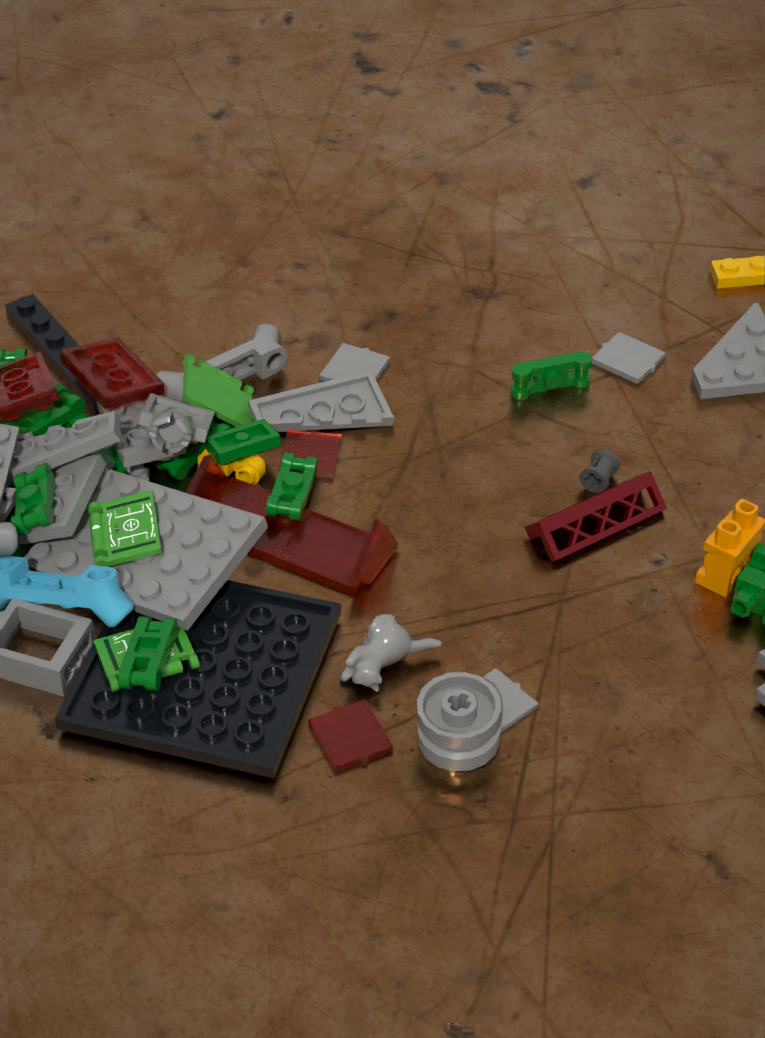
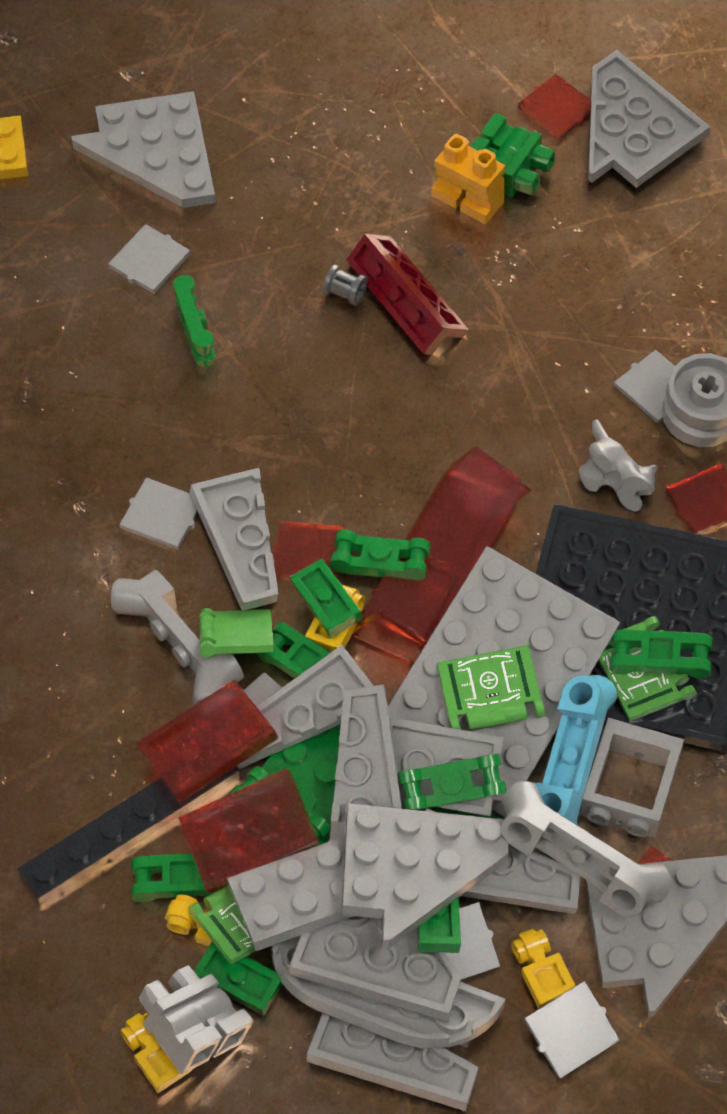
camera: 90 degrees left, 15 degrees up
light grey plate [138,393,215,454] -> none

